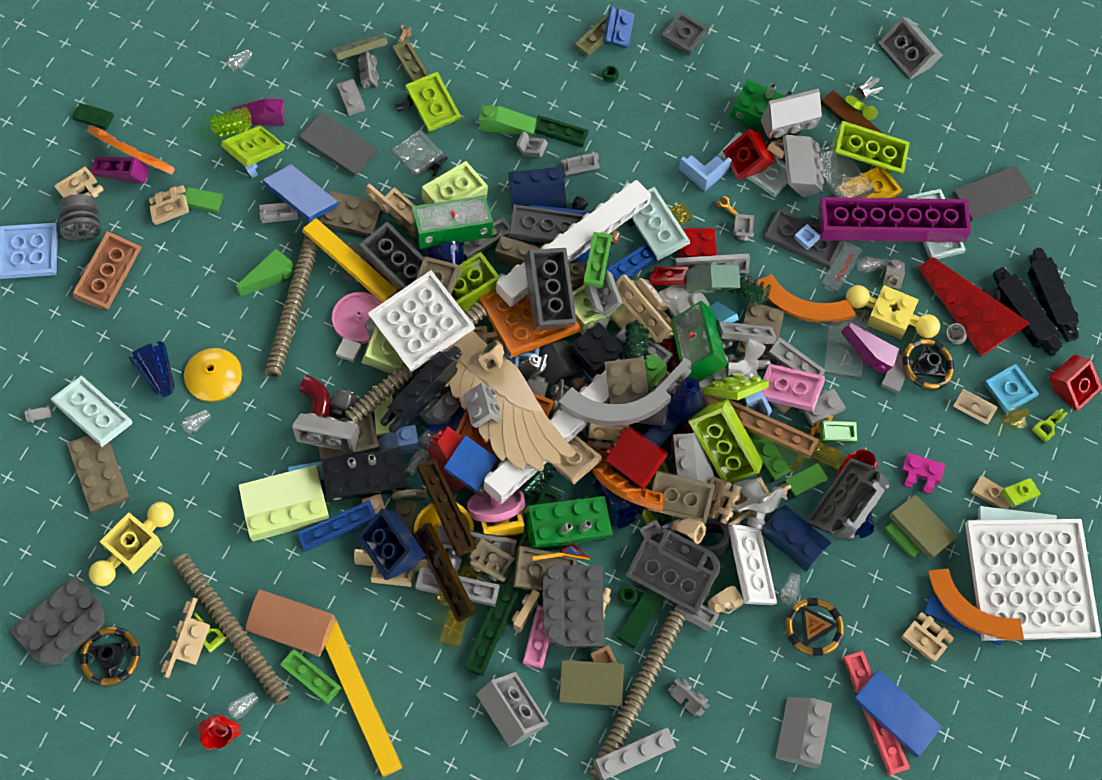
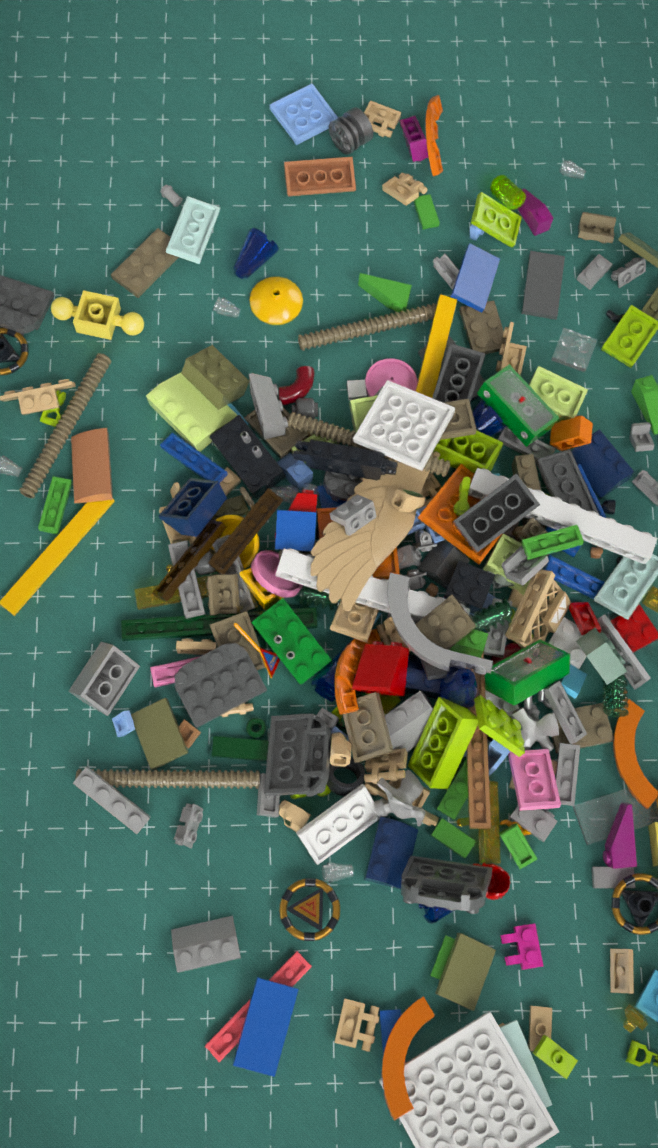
camera: 60 degrees right, 5 degrees up
dark green tile [72,103,114,130] -> none
black hand [427,156,448,176] -> none
none -> light blue plate [112,711,135,737]
none -> olive brick [181,345,249,410]
none -> lime piece [453,477,471,516]
none -> orange brick [550,416,593,451]
none -> dark tan bracket [578,212,616,243]

